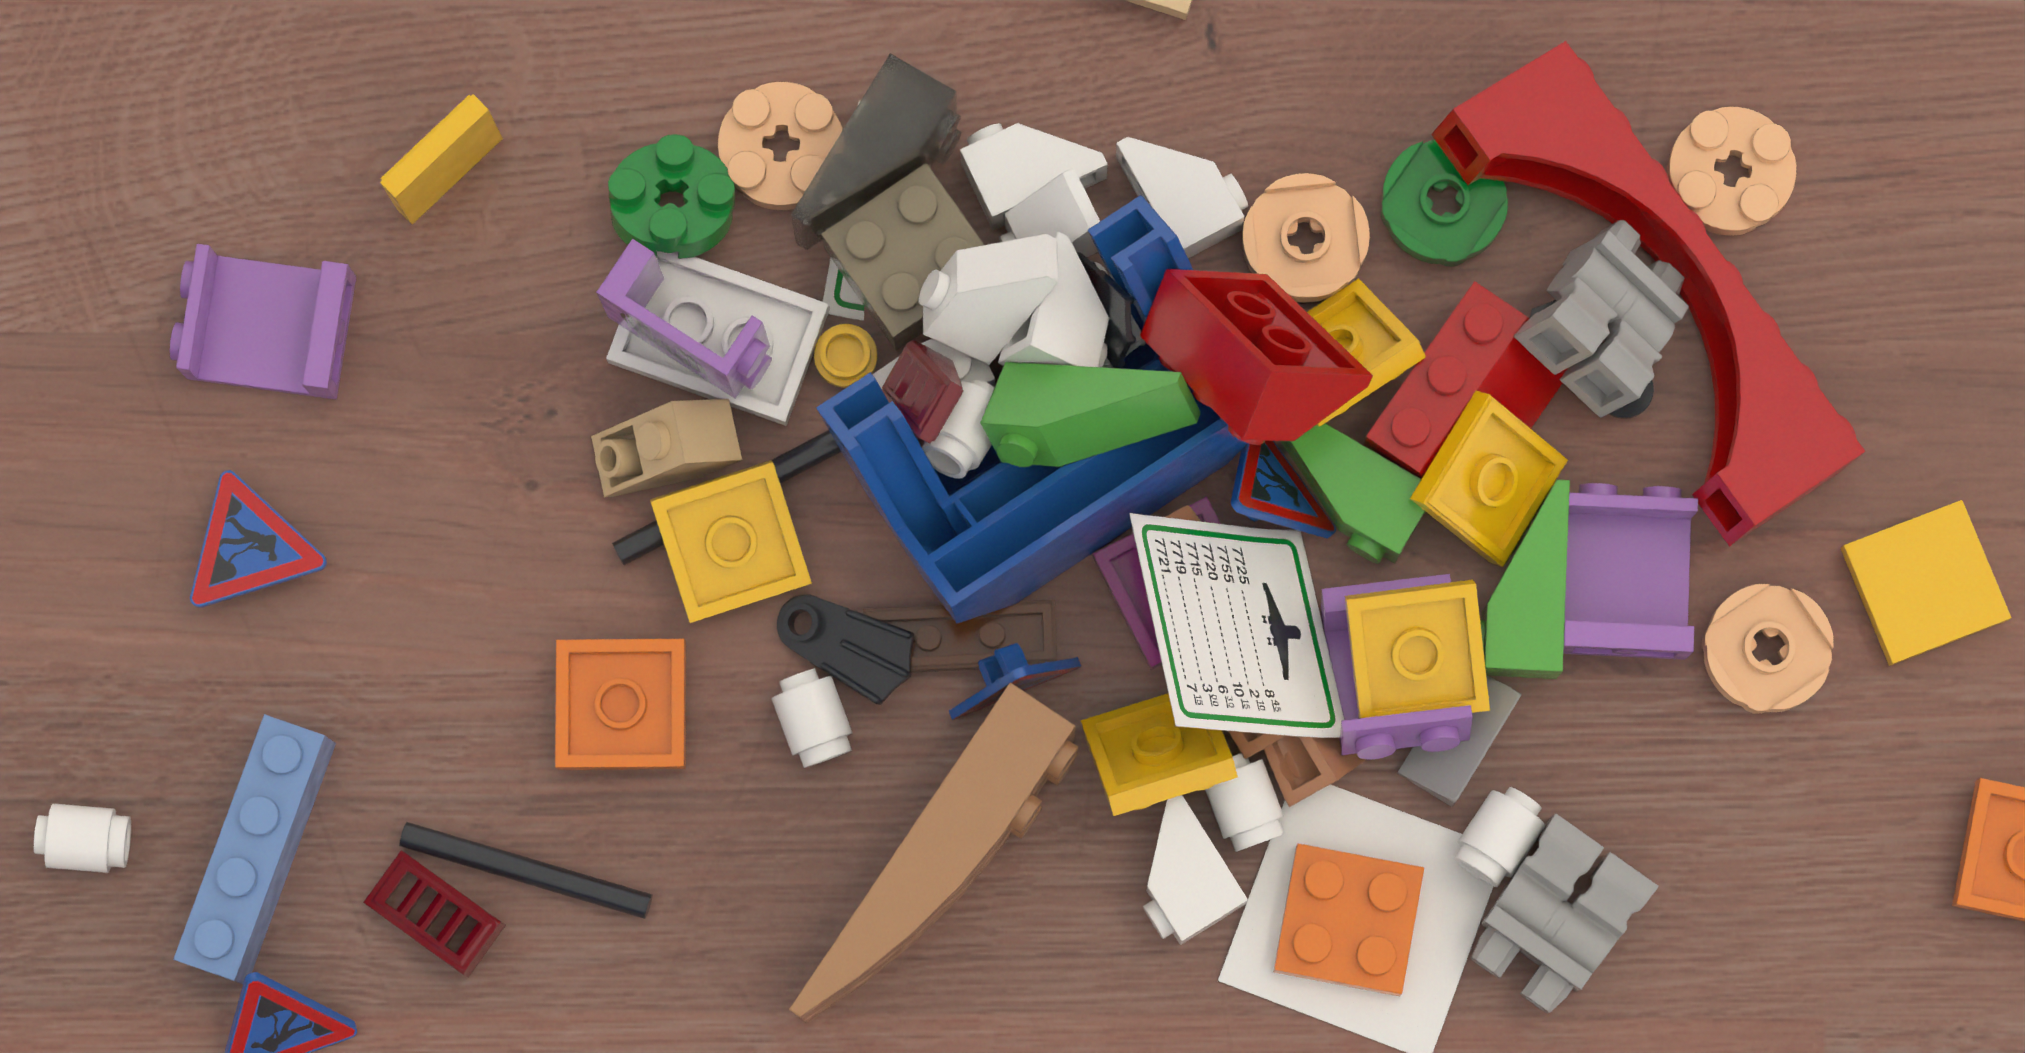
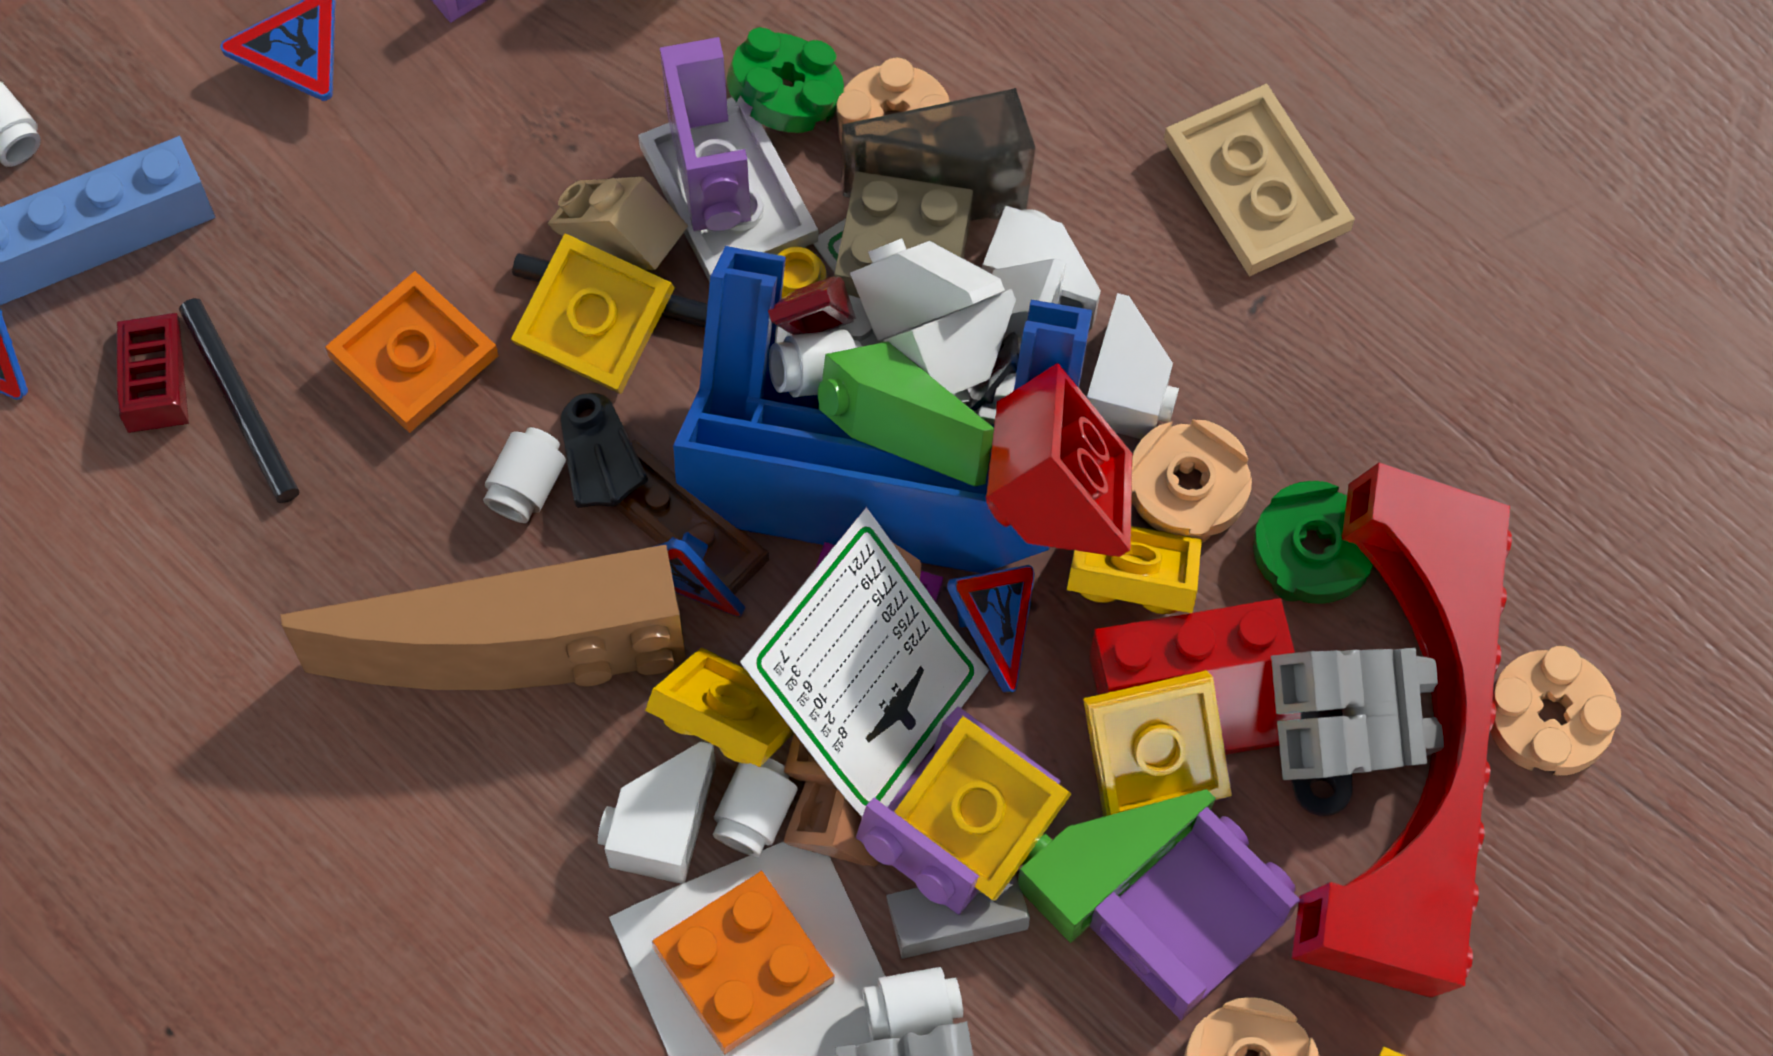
camera: 40 degrees right, 15 degrees down
bright green slope [1281,423,1426,564] -> none

